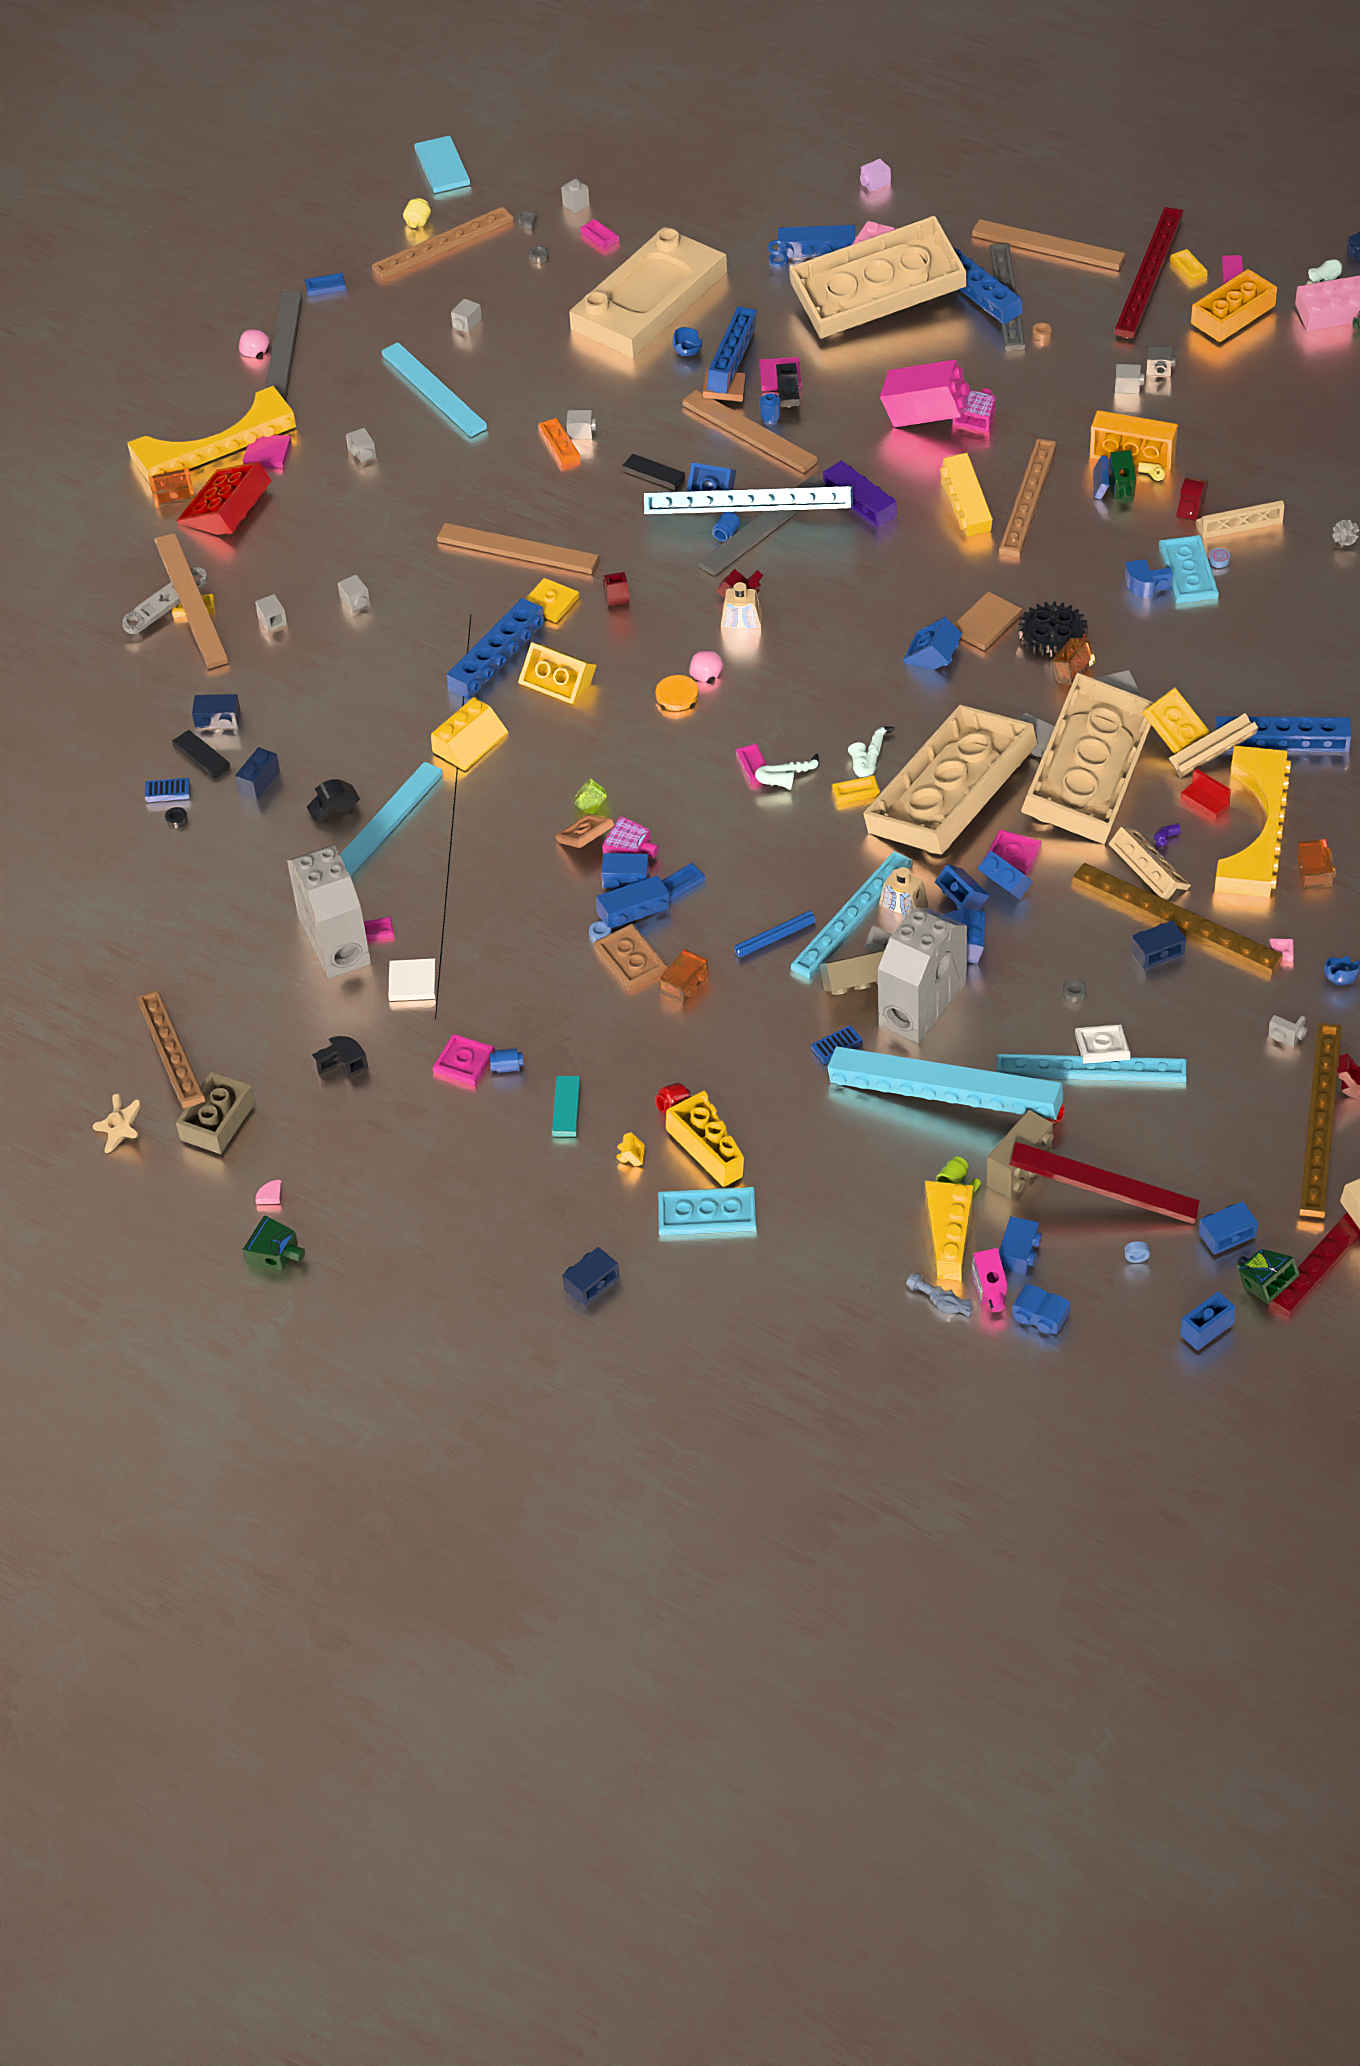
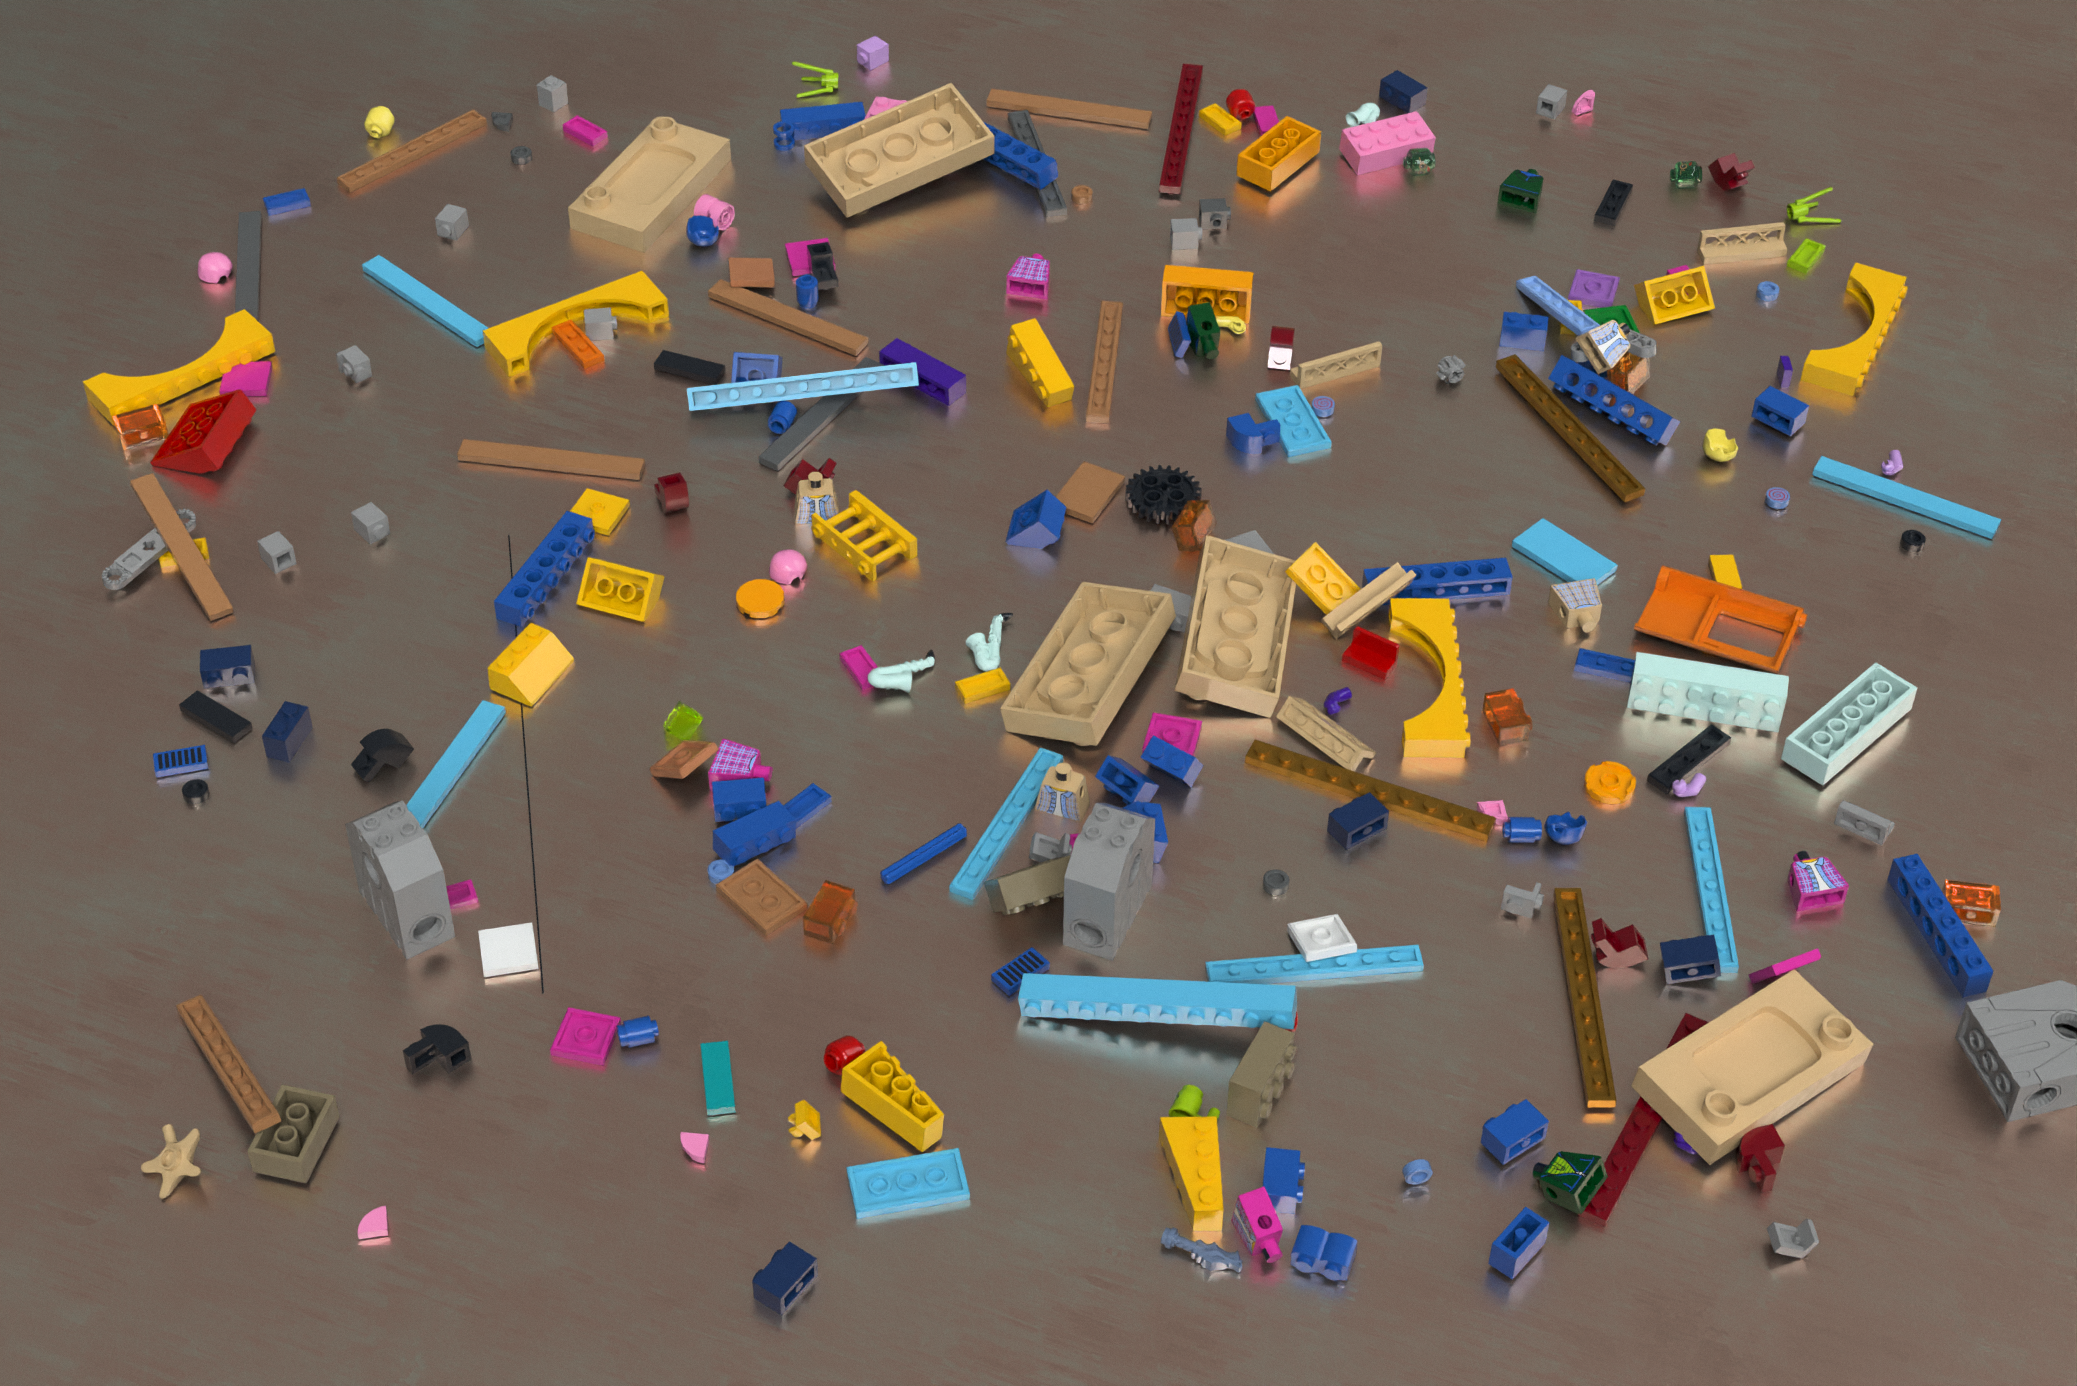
camera: 15 degrees left, 5 degrees down
dark green torso [242,1215,305,1270] -> none
medium azure tile [414,136,470,193] -> none
blue brick [707,306,757,394] -> none
dark pink brick [880,359,970,427] -> none
dark red tile [1009,1141,1200,1224] -> none
none -> yellow arch [483,271,669,377]
none -> bright pink tile [680,1132,709,1163]
none -> bright pink wheel [694,194,735,231]
none -> lime plant [792,61,838,98]
none -> yellow fence [811,490,917,582]
none -> red head [1226,89,1256,120]
none -> blue brick [1502,817,1542,843]

